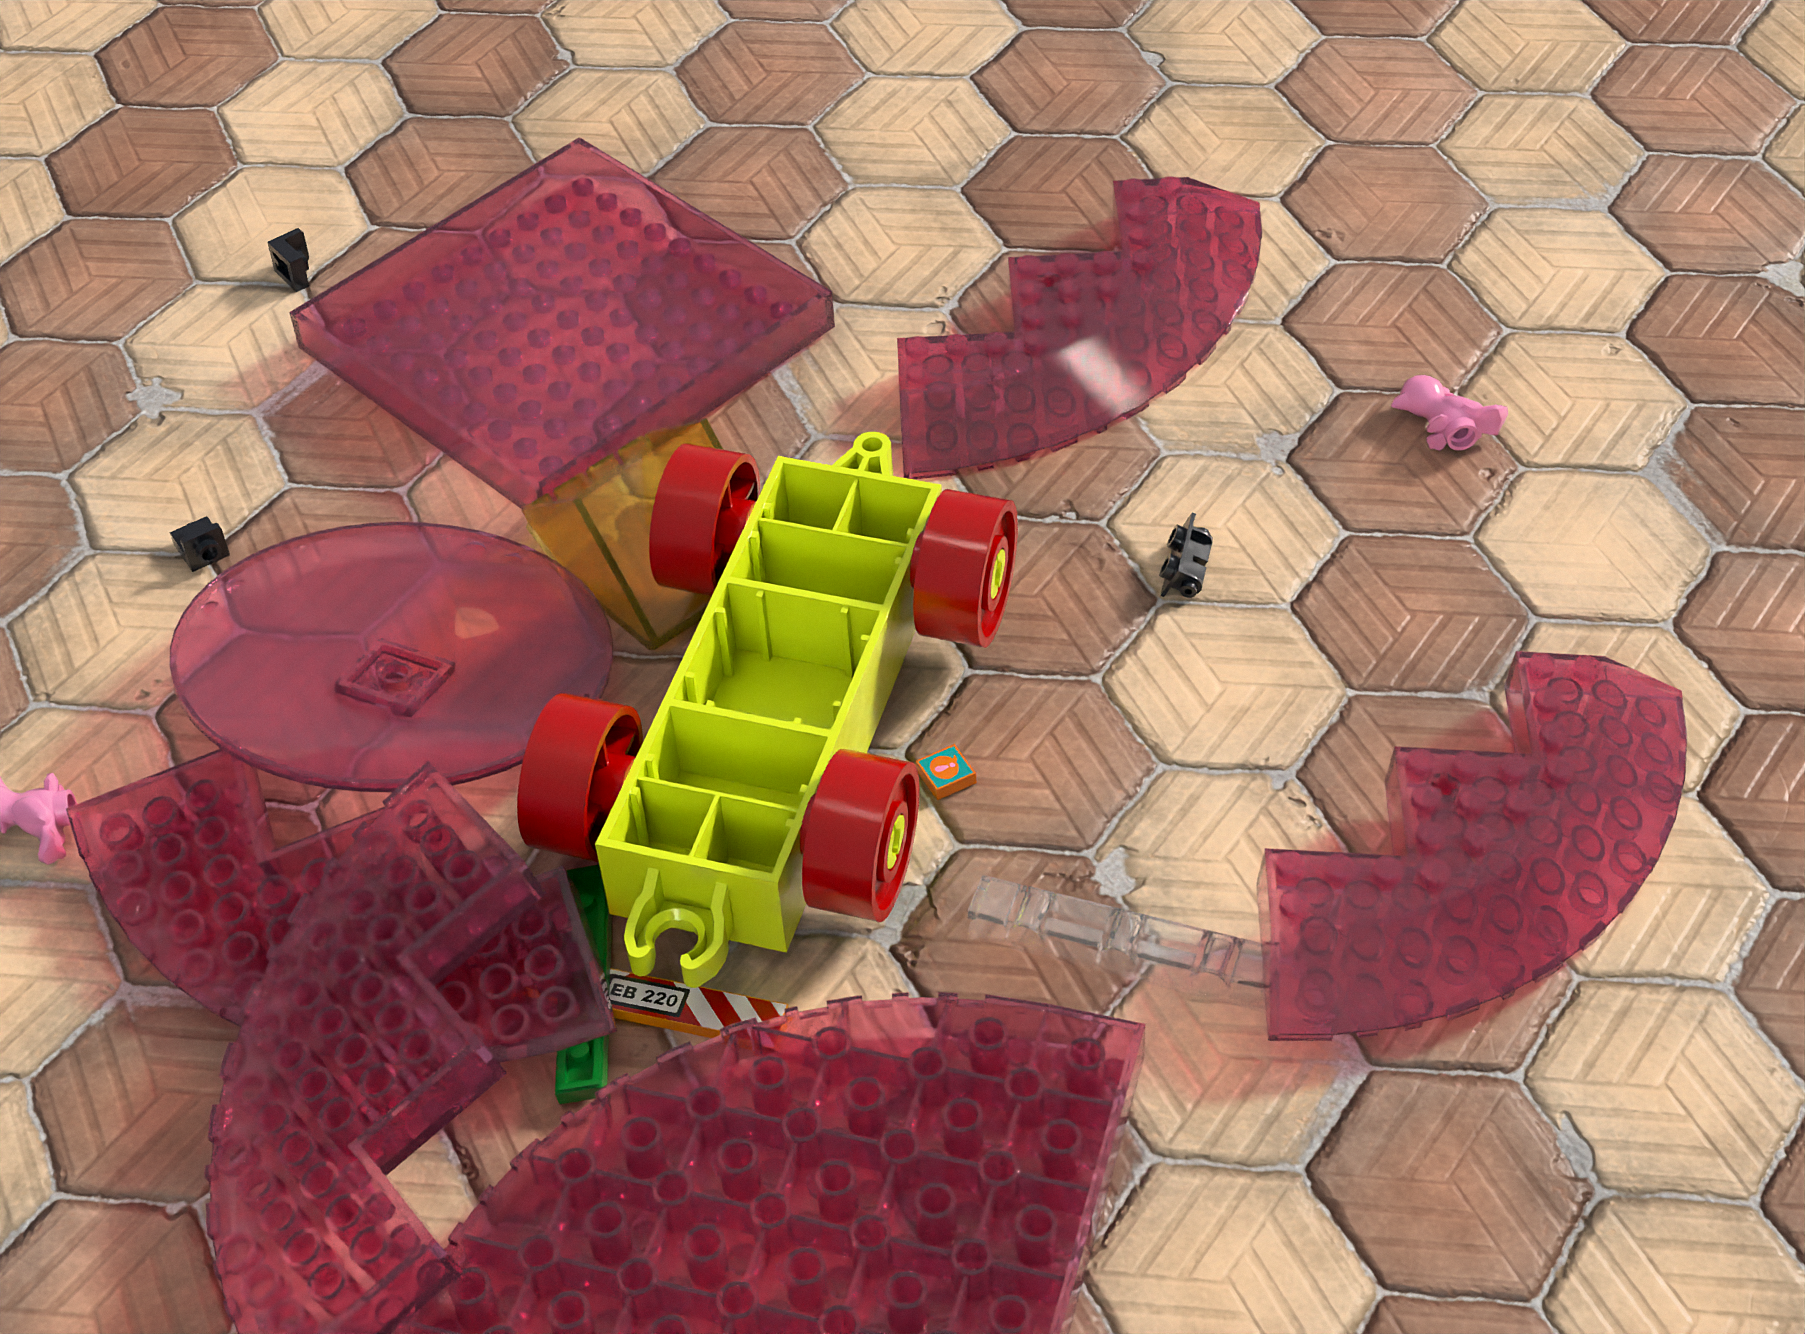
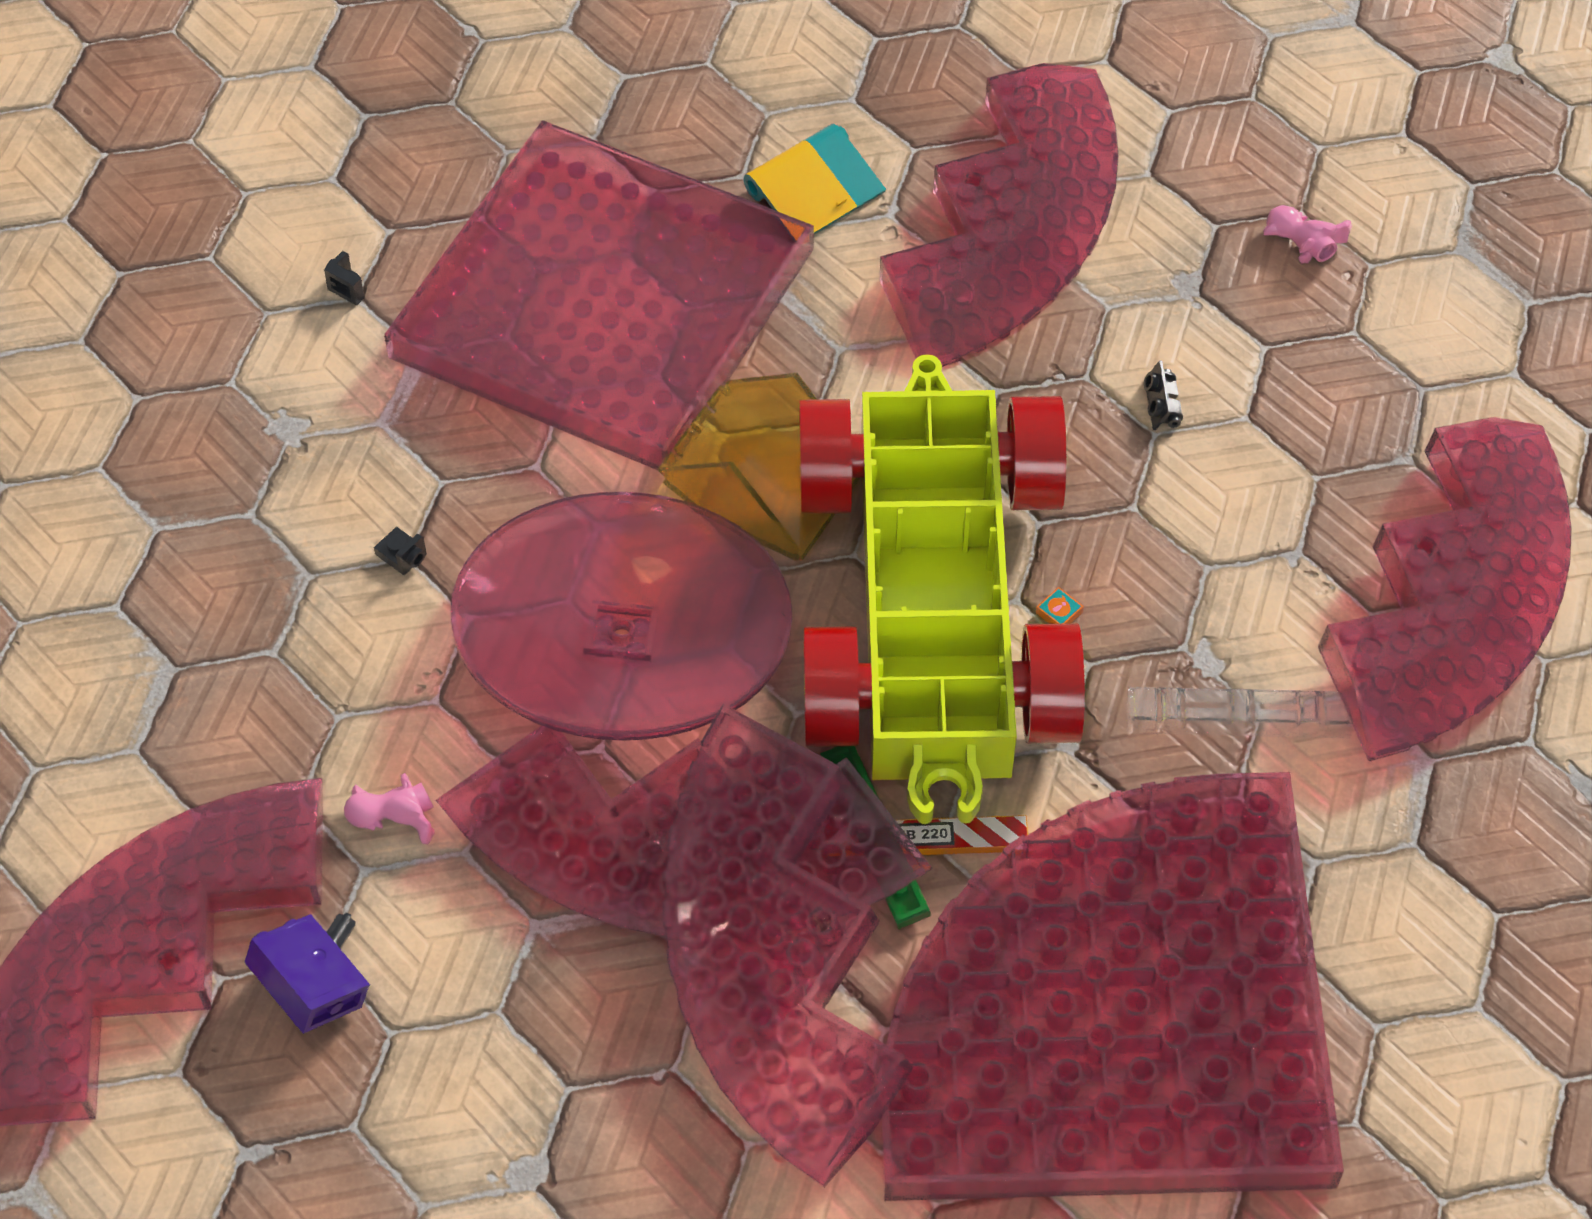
camera: 20 degrees left, 10 degrees up
none -> yellow door [743,124,886,243]

